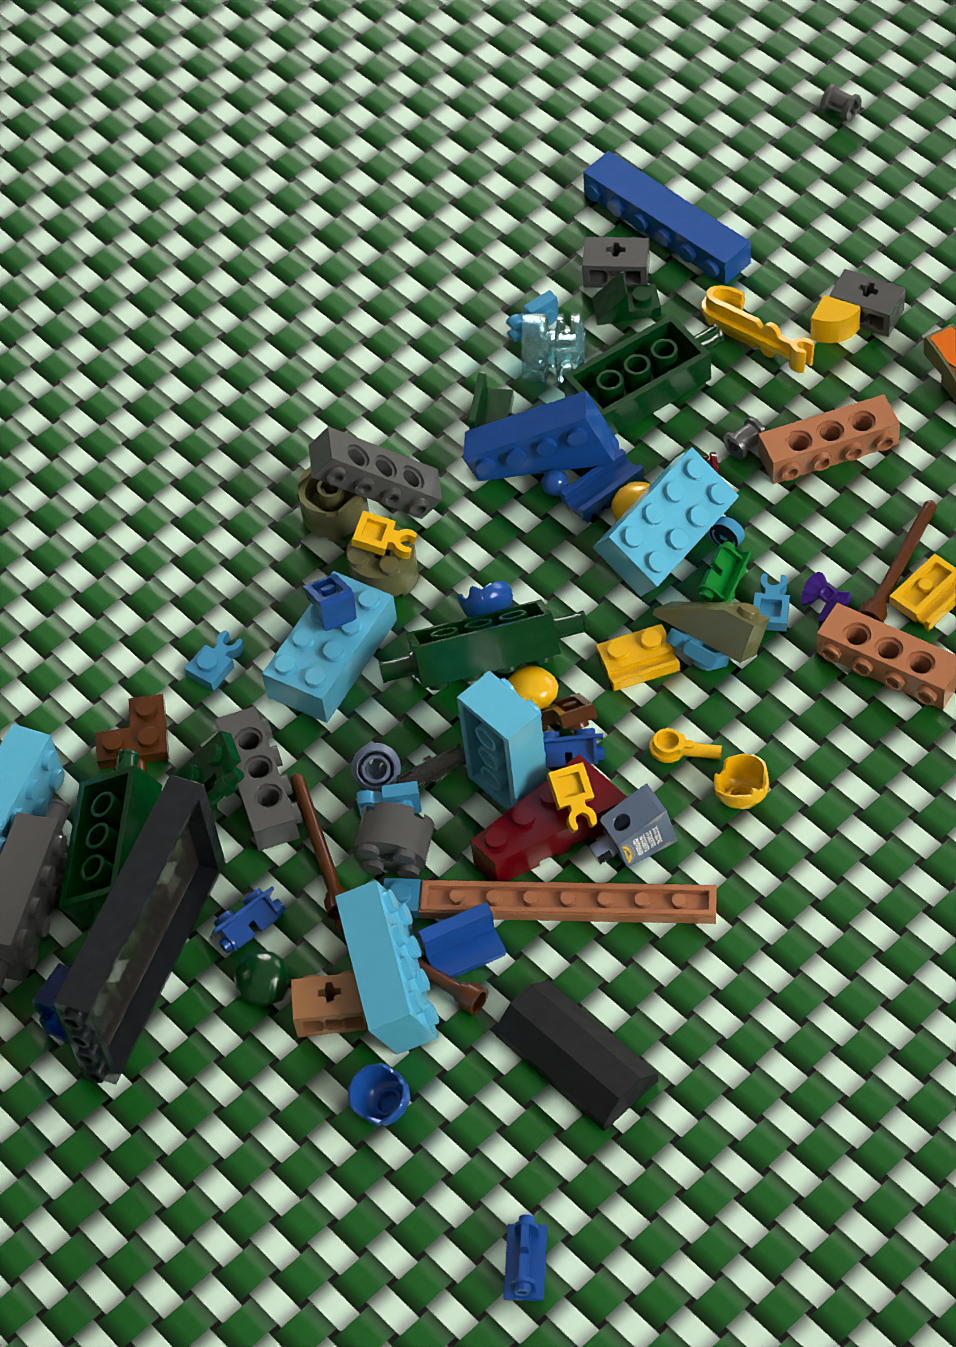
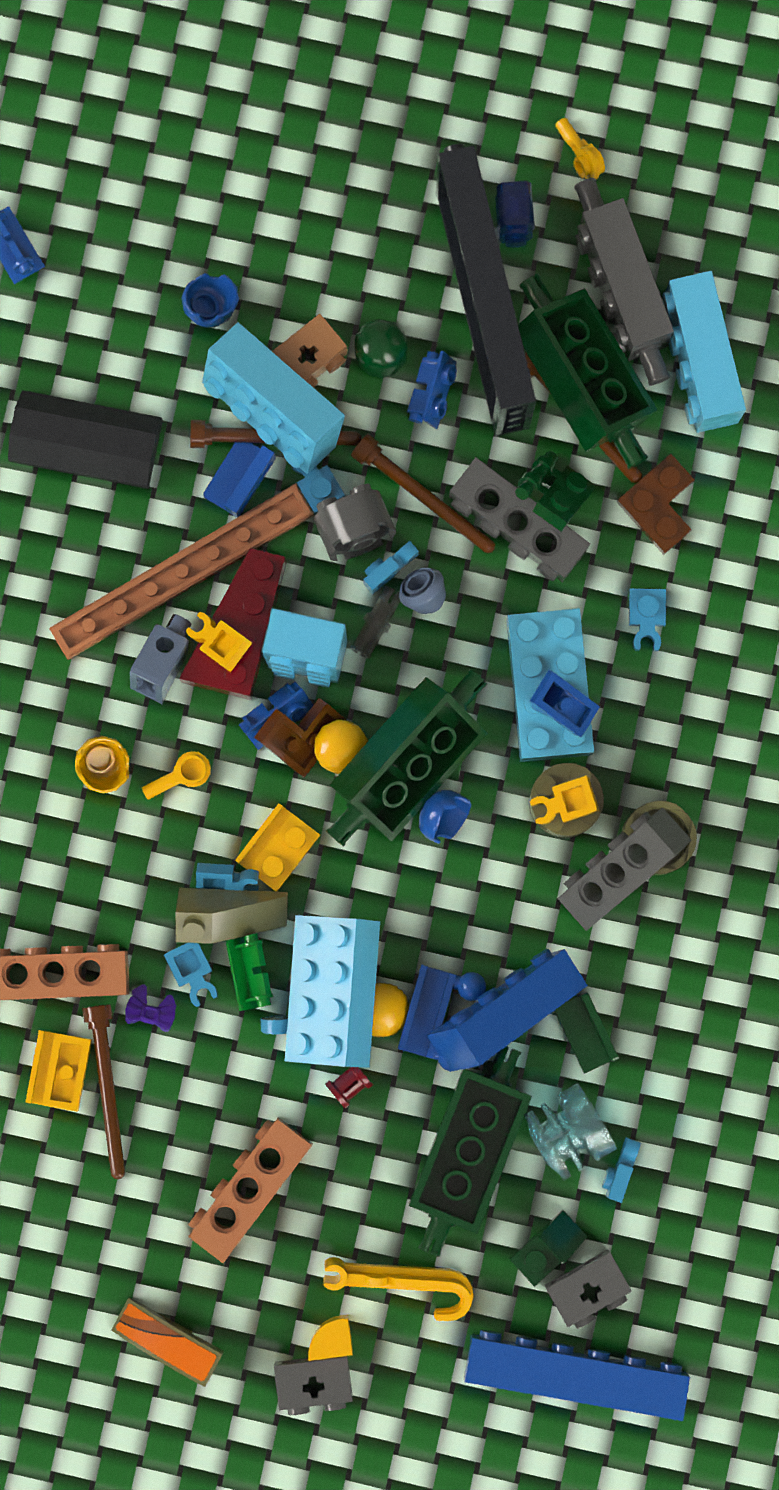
camera: 140 degrees right, 30 degrees up
dark grey bush [723,417,766,460] -> none

